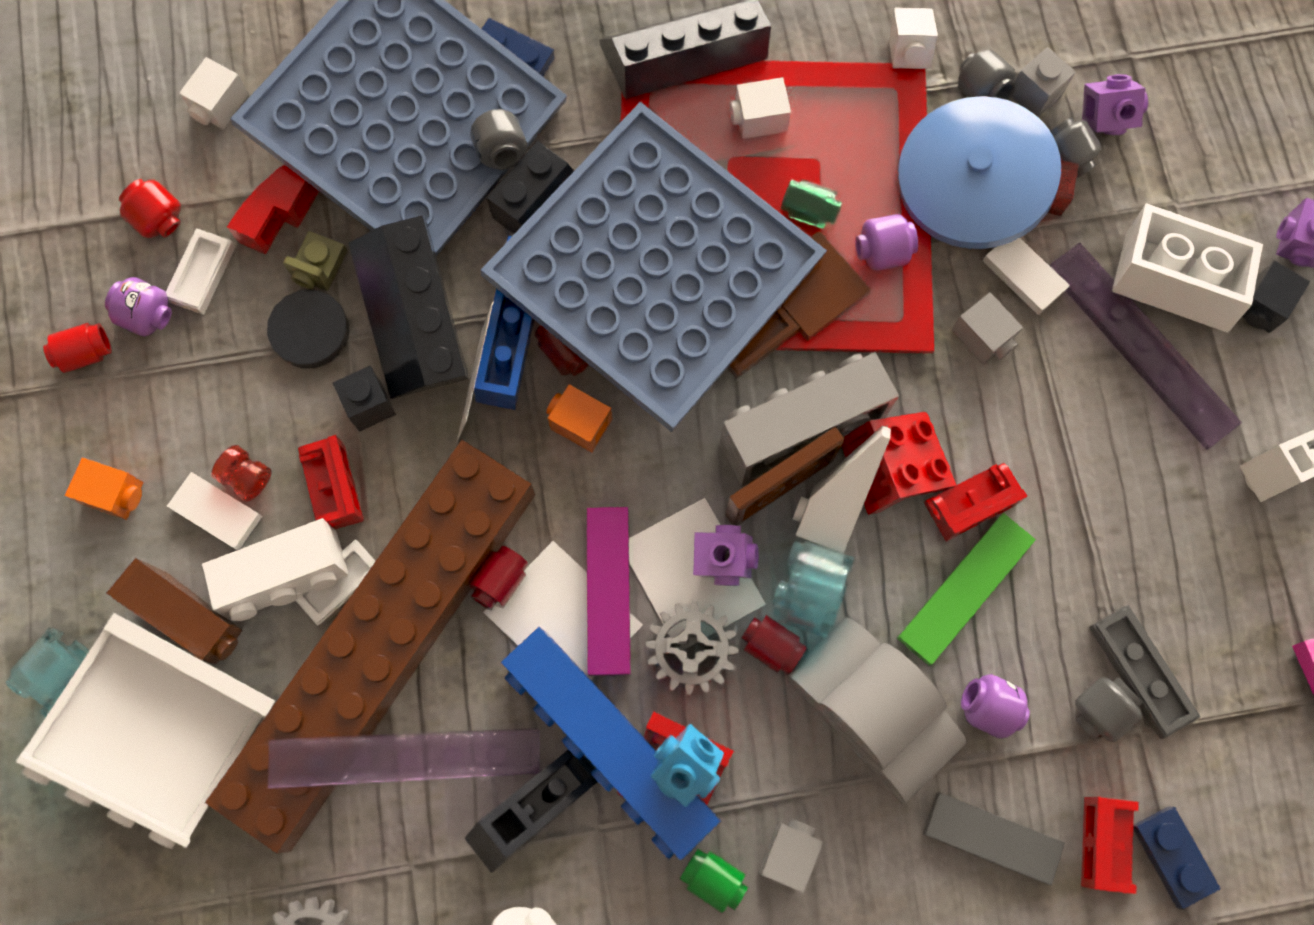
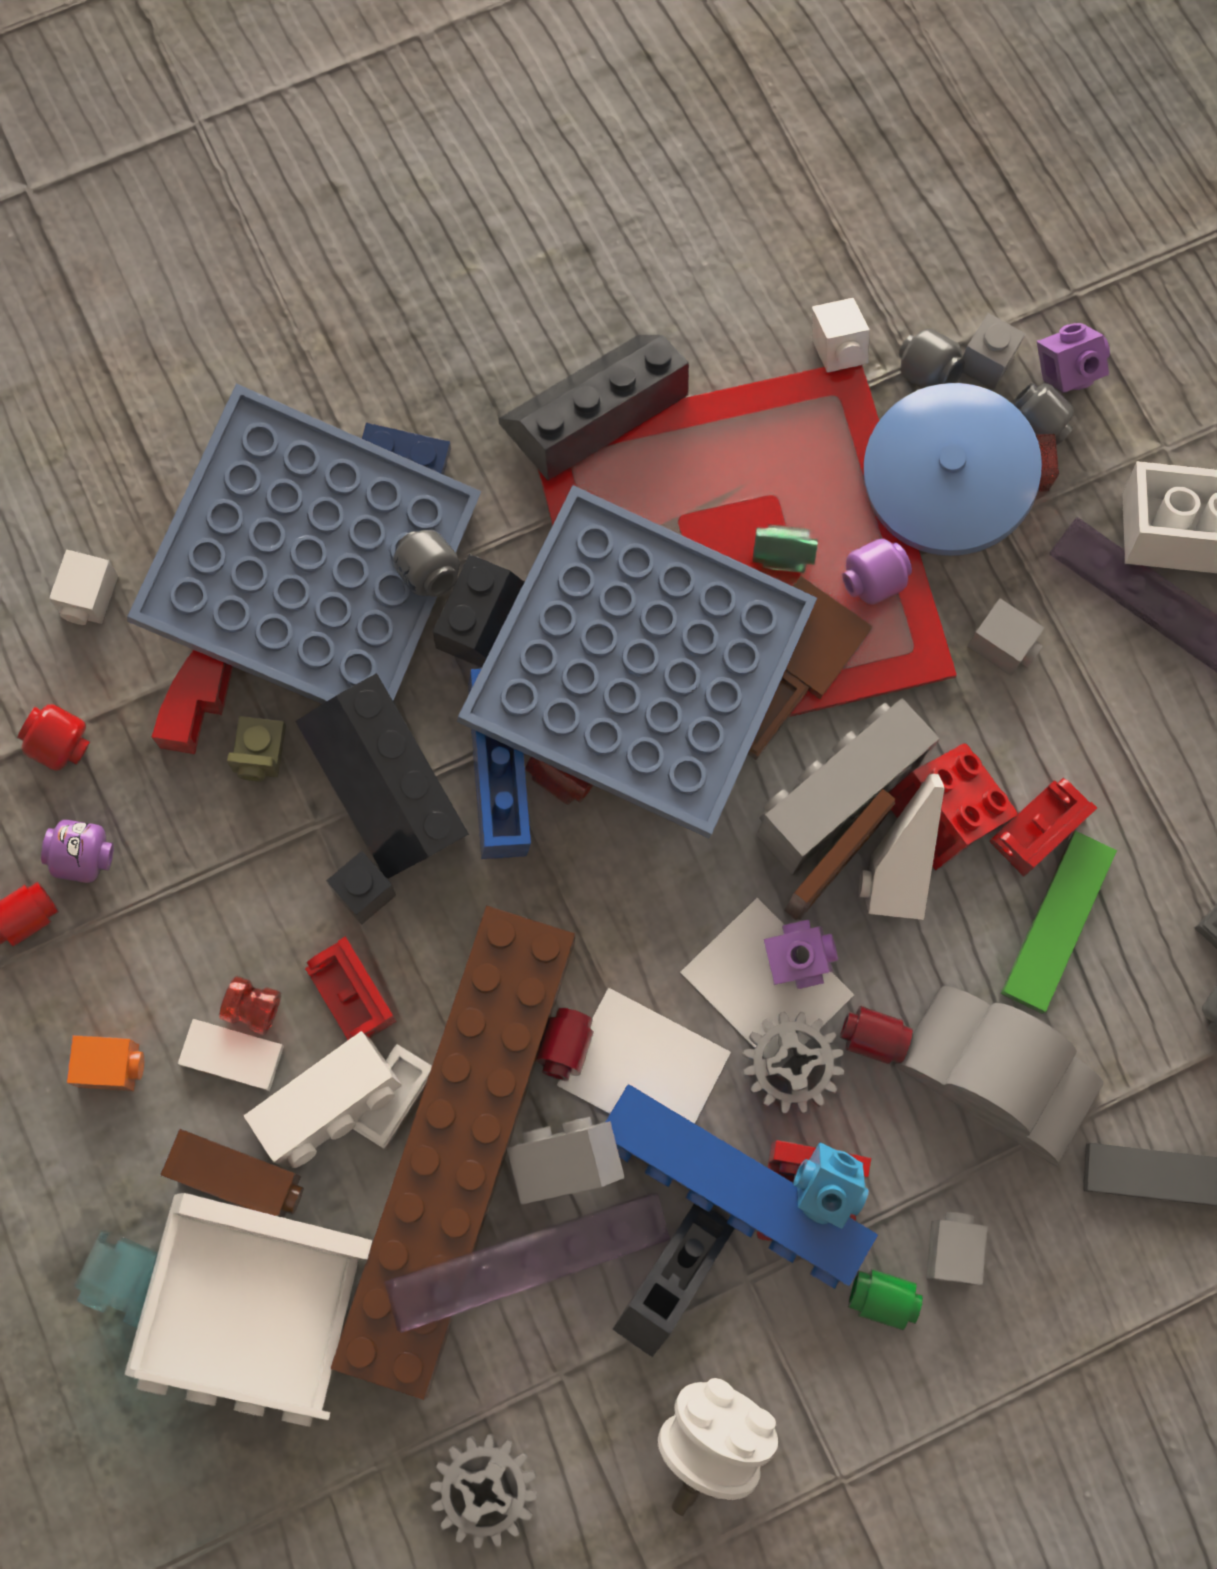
camera: 20 degrees left, 0 degrees up
white tile [166,229,236,315] -> none
black tile [267,290,349,368] -> none
white sticker [456,302,493,443] -> none
orange brick [546,384,613,453] -> none
magenta tile [587,507,631,676] -> none
white brick [729,77,791,139] -> none
clear light blue brick [773,541,855,639] -> none
medium lavender head [961,674,1030,739] -> none
white tile [983,238,1070,315] -> none
none -> light grey brick [507,1117,625,1205]

